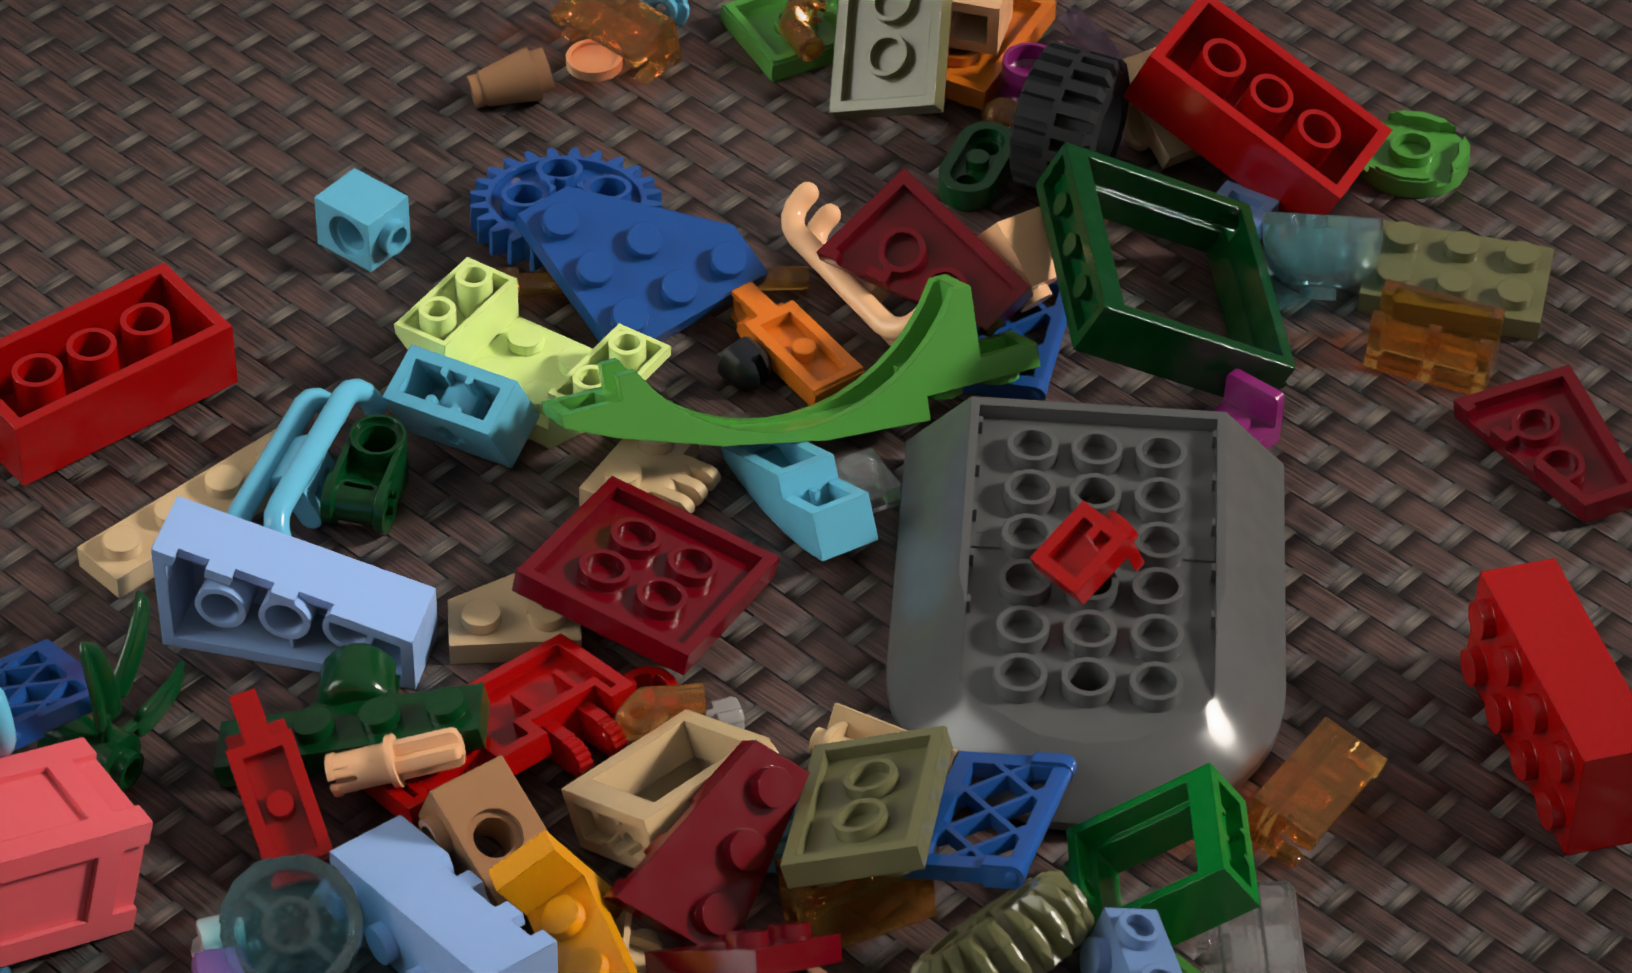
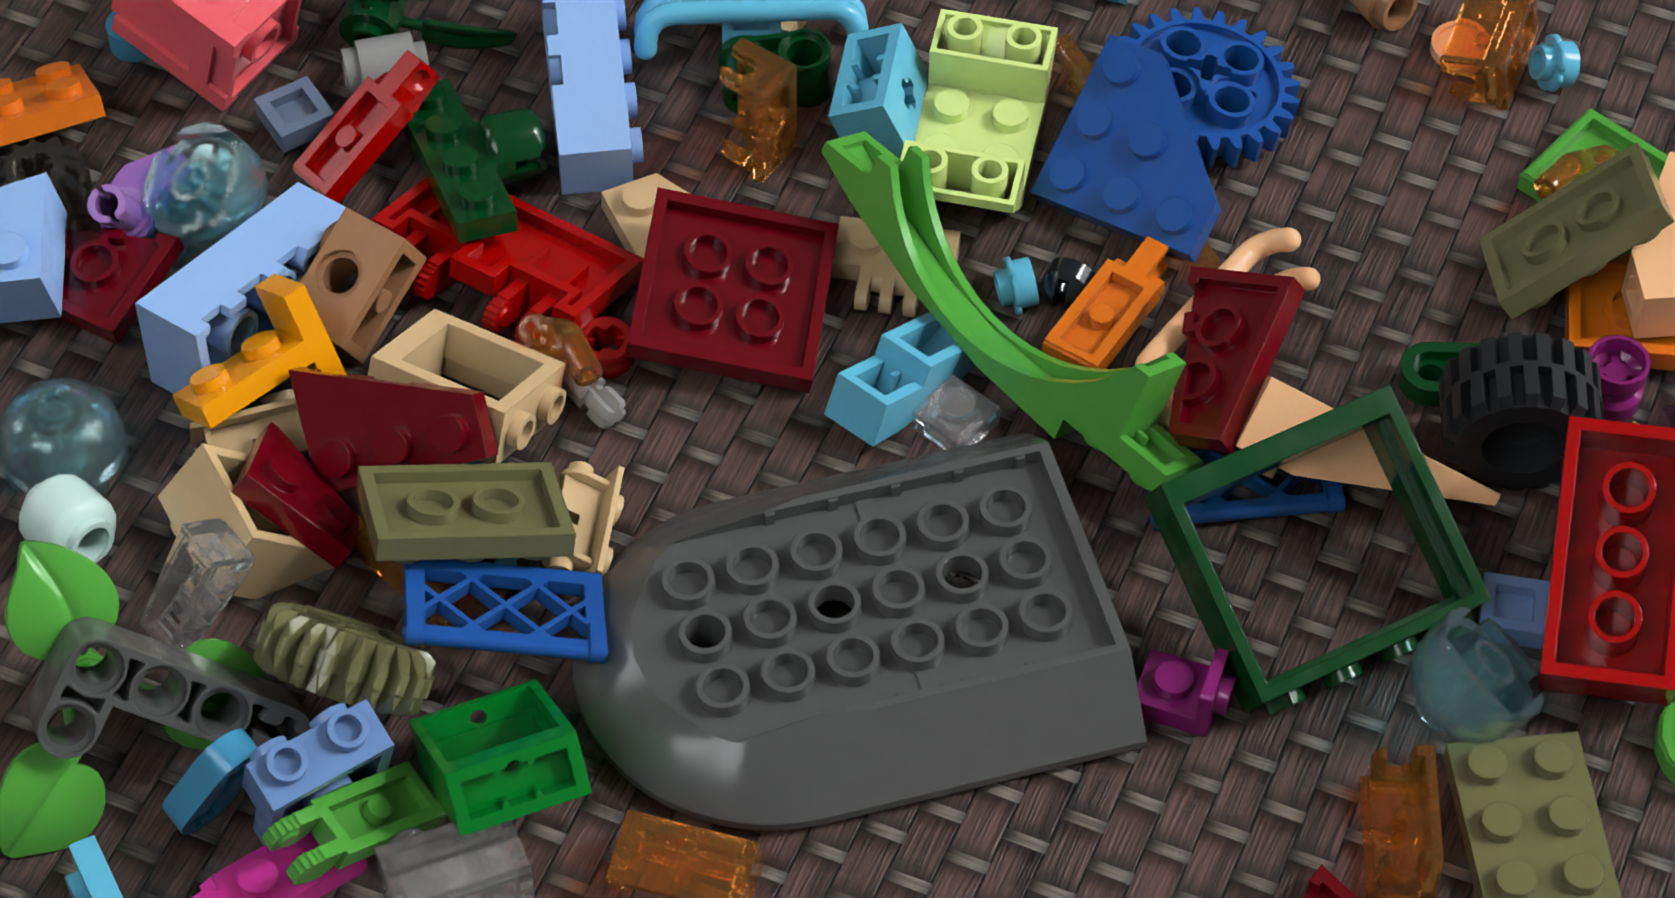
camera: 70 degrees right, 10 degrees up
light nougat axle [324,727,466,798] -> none
red bracket [1030,500,1145,605] -> none
none -> sand blue plate [254,76,335,153]
none -> light grey brick [340,31,429,96]
none -> clear orange hinge [720,37,797,183]
none -> medium azure plate [993,256,1039,315]

